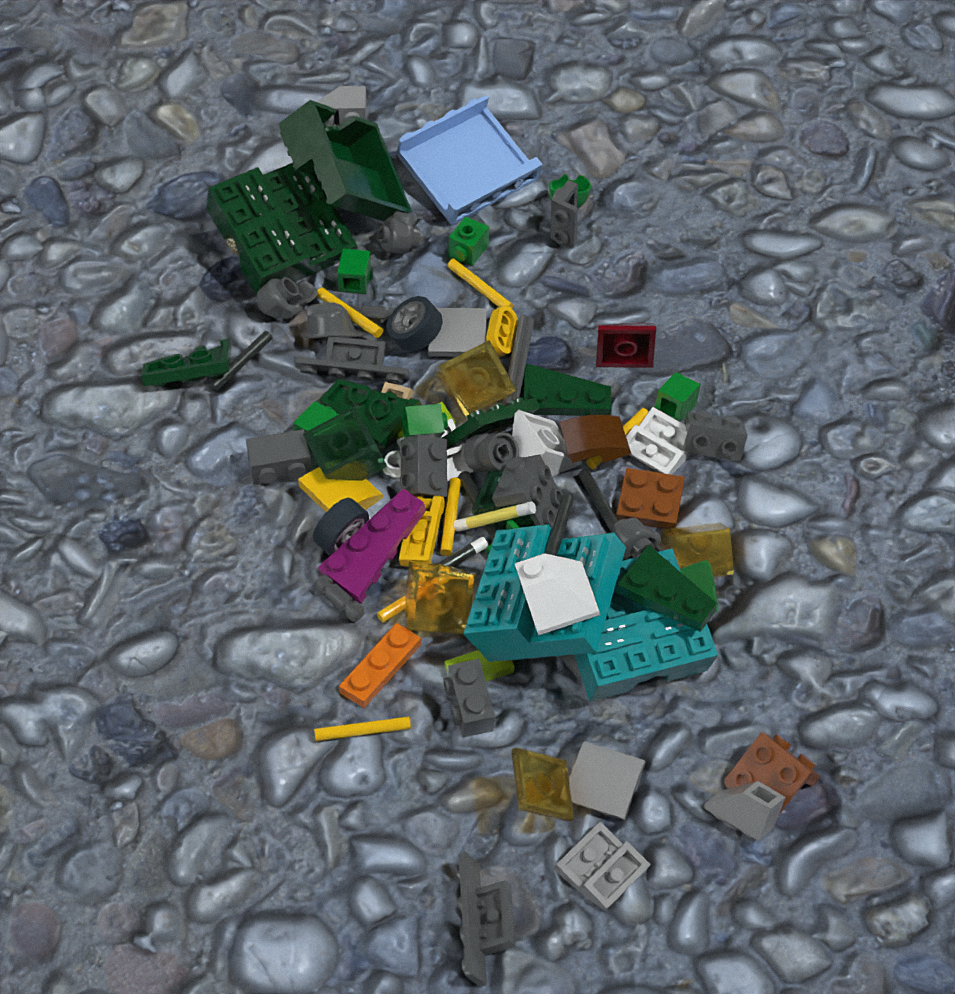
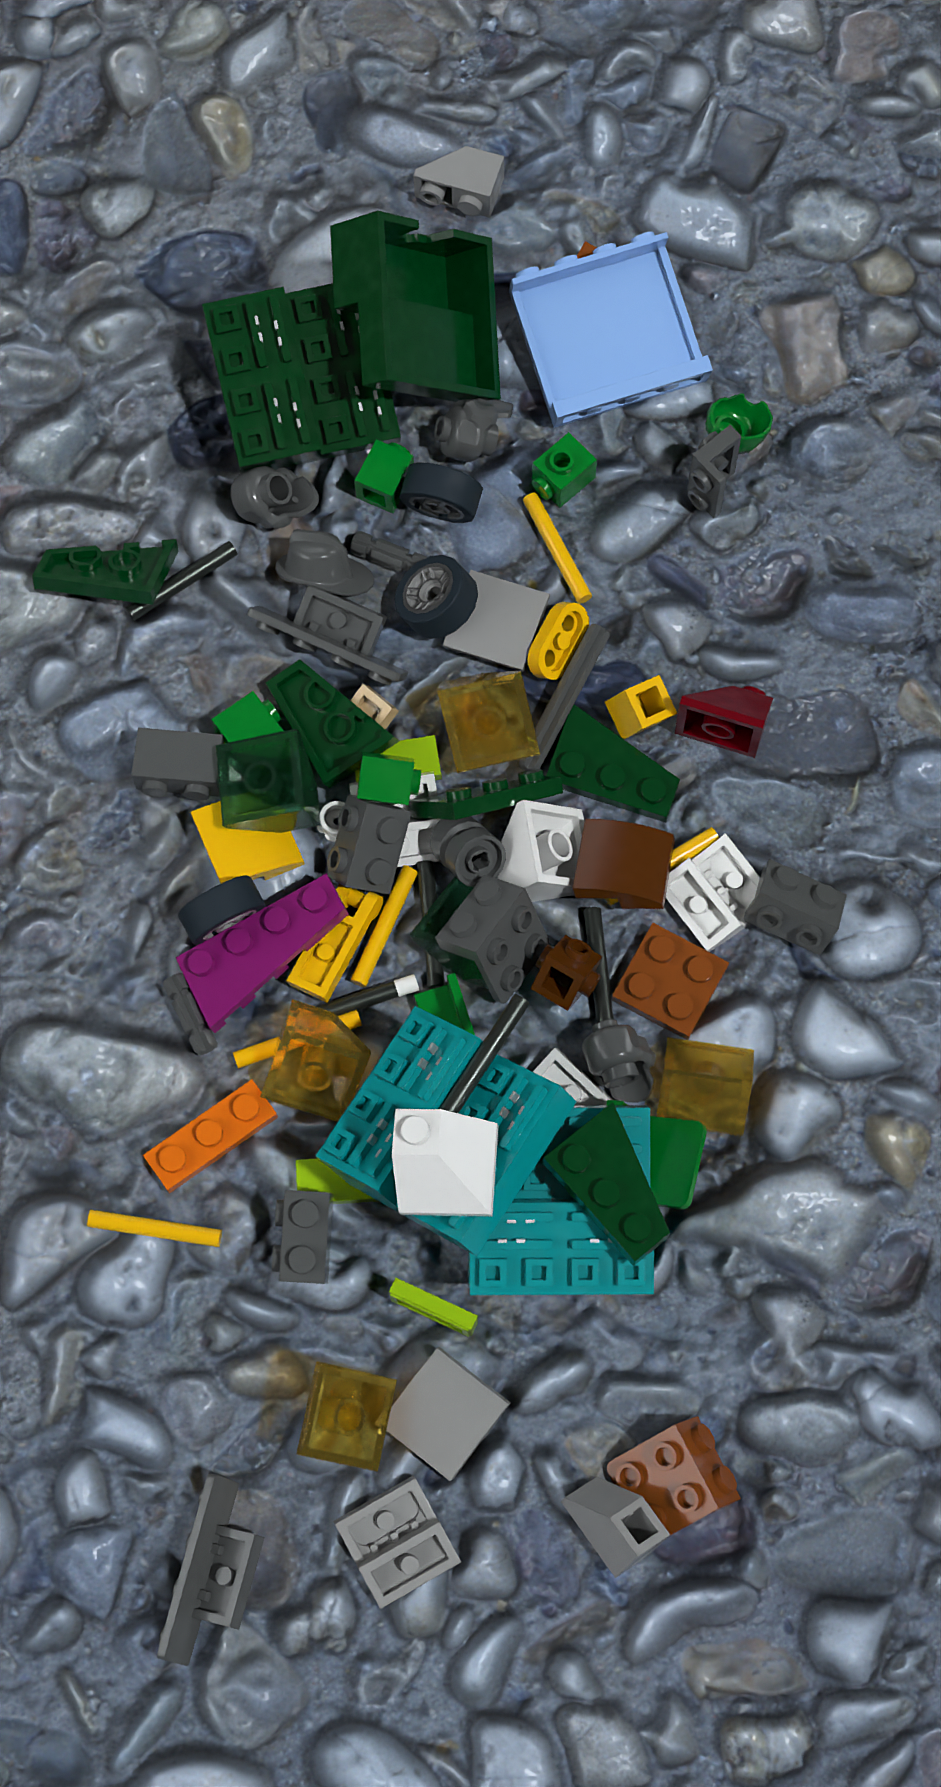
camera: 20 degrees right, 20 degrees up
yellow bar [316,287,383,338] -> none
light yellow bar [454,501,536,532] -> none
green brick [655,372,701,422] -> none
none -> lime tile [389,1277,478,1337]
none -> black wheel [399,462,483,523]
none -> reddish brown brick [531,935,603,1011]
none -> yellow brick [605,675,678,739]

